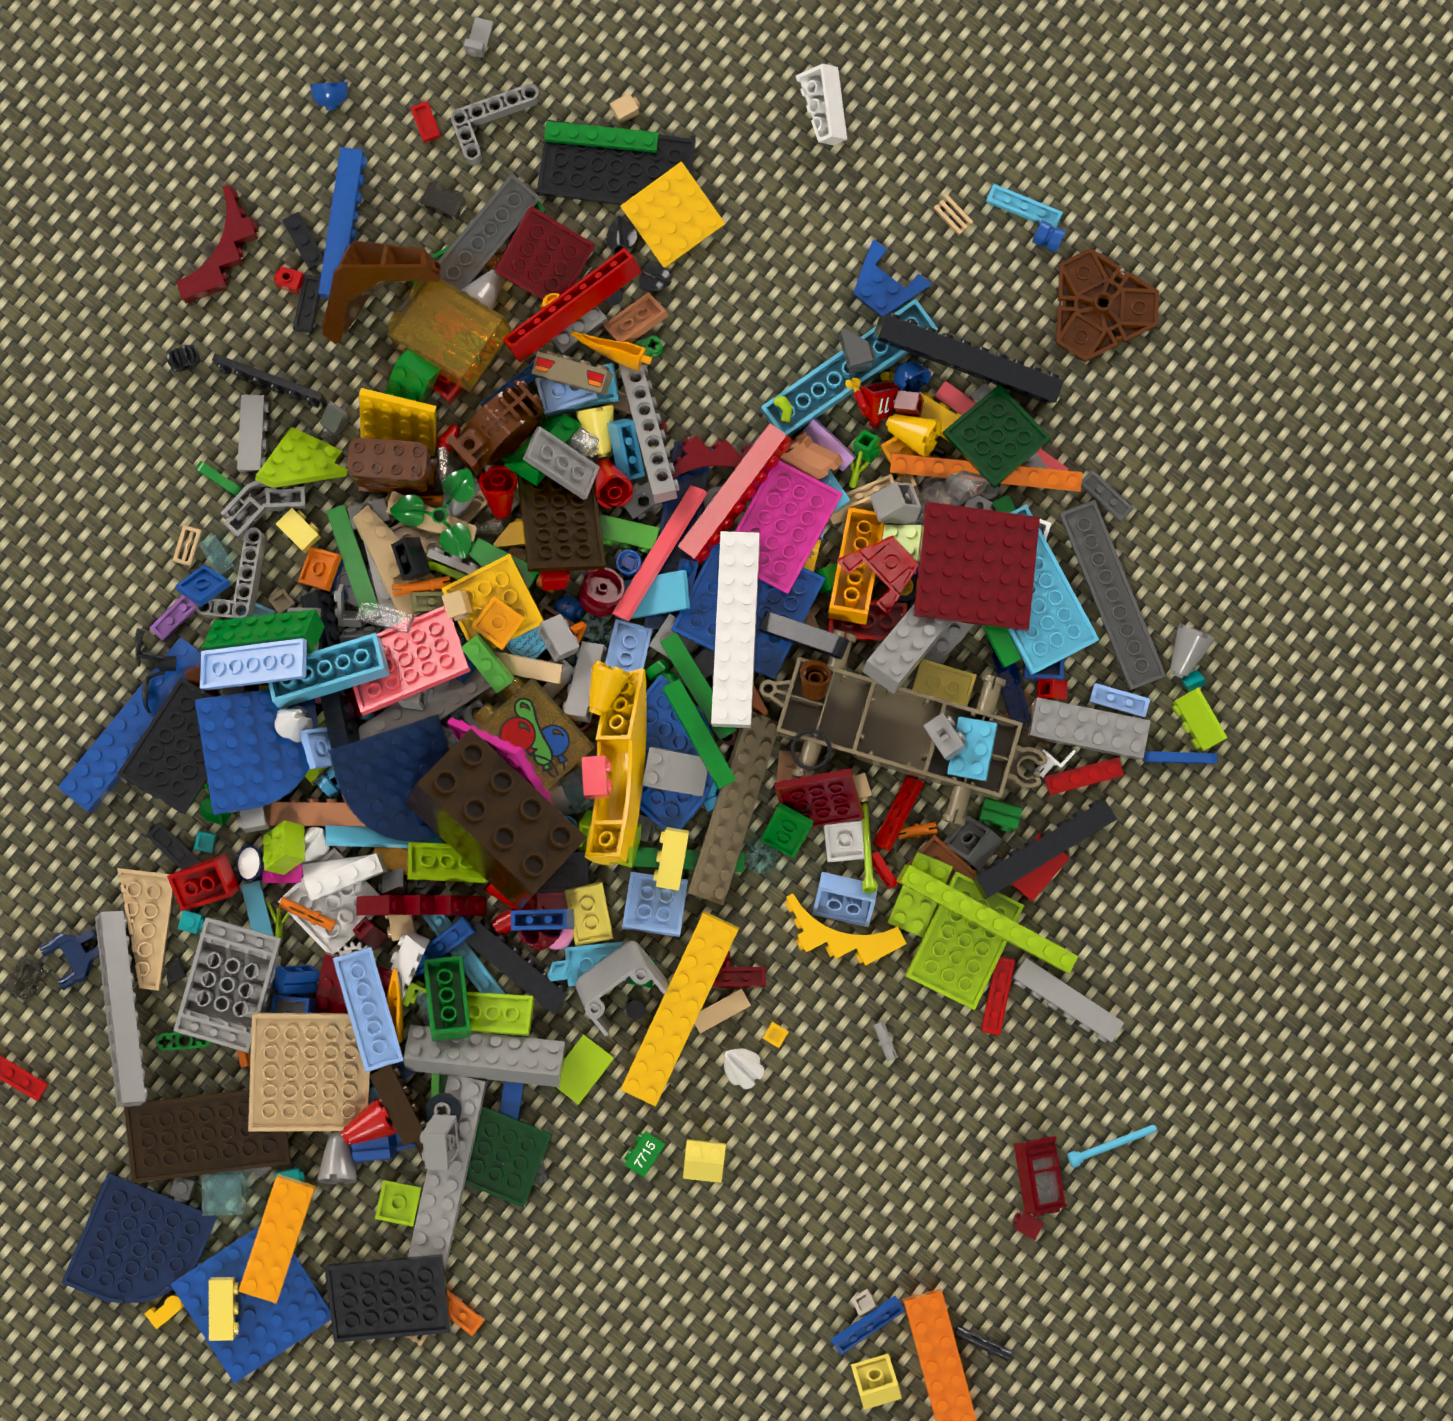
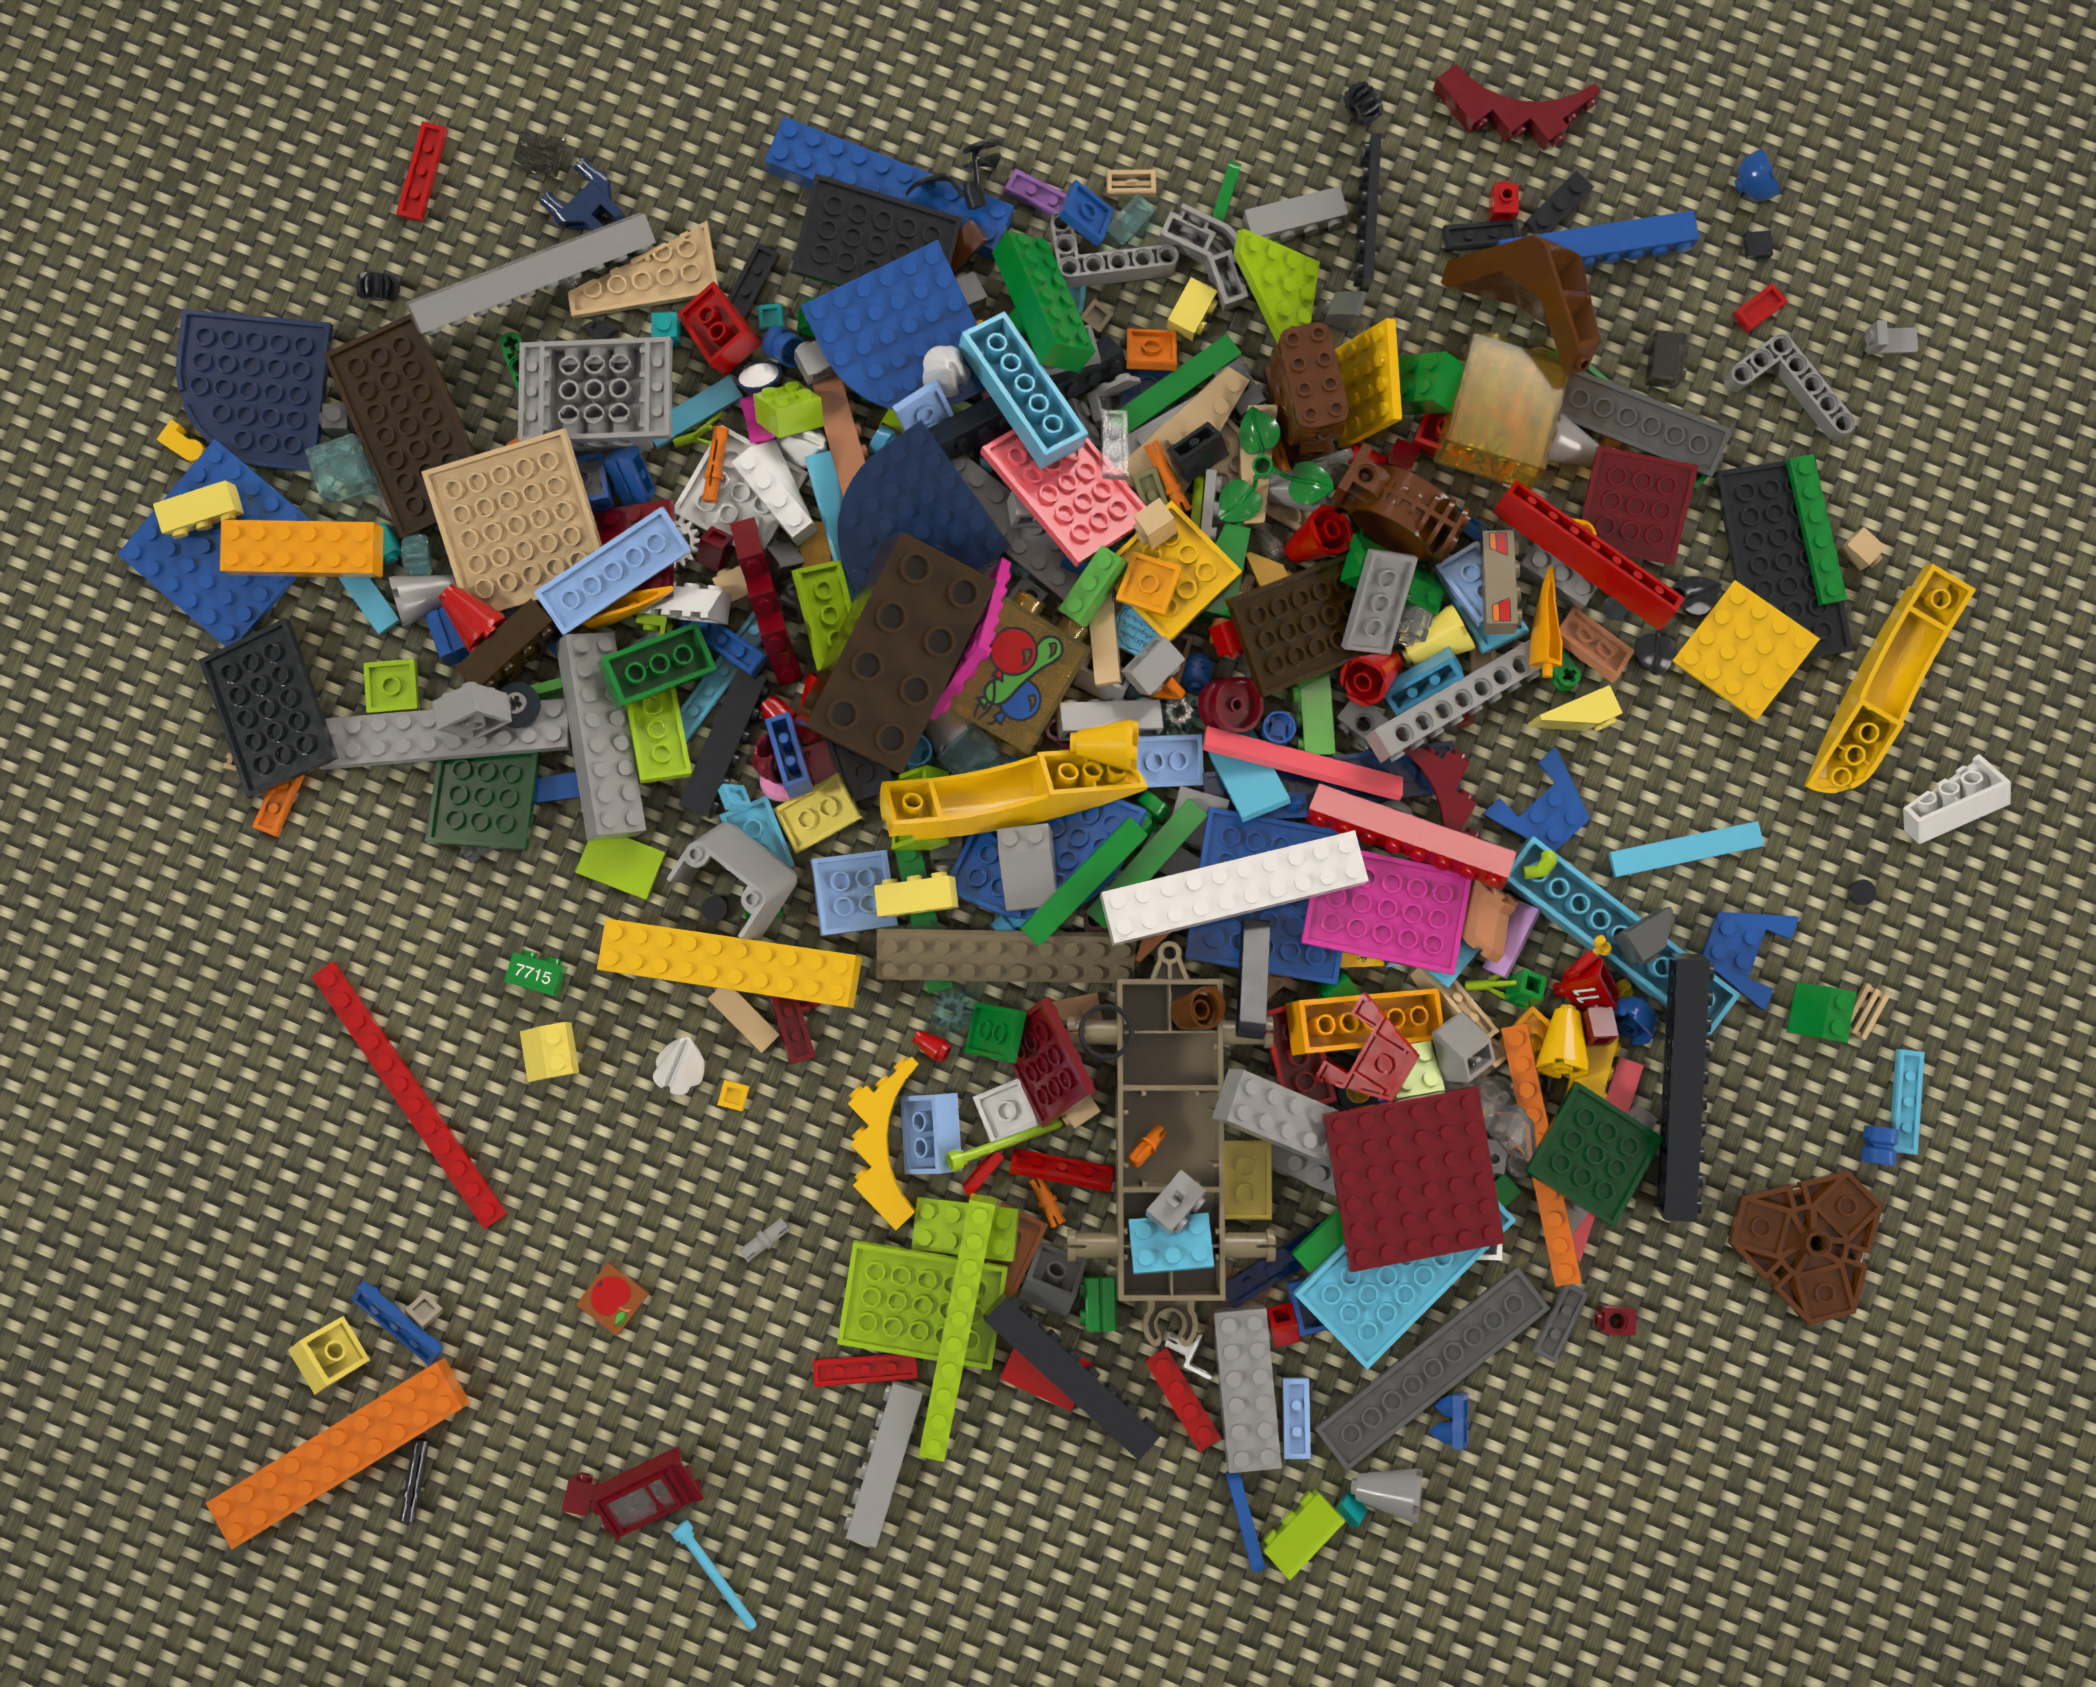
camera: 70 degrees right, 0 degrees up
light blue plate [200,638,307,690] -> none
coral piece [582,755,613,799] -> none
none -> red plate [311,961,508,1229]
none -> medium azure tile [338,577,401,635]
none -> black gear [356,272,400,302]
none -> clear light blue gear [401,534,433,576]
none -> tile [576,1262,650,1336]
none -> blue wheel [762,326,805,368]
none -> red cone [912,1029,952,1063]
none -> orange axle [1128,1125,1167,1168]
none -> dark red brick [1385,438,1420,472]
none -> blue tile [1429,1392,1469,1450]
none -> blue wing [1482,747,1590,852]
none -> light yellow slope [1528,685,1622,732]
none -> dark red brick [1594,1305,1636,1336]
none -> medium azure tile [1608,821,1764,877]
none -> black tile [1743,230,1773,259]
none -> green slope [1786,982,1857,1043]
none -> yellow slope [1804,564,1976,793]
none -> black tile [1848,879,1876,905]

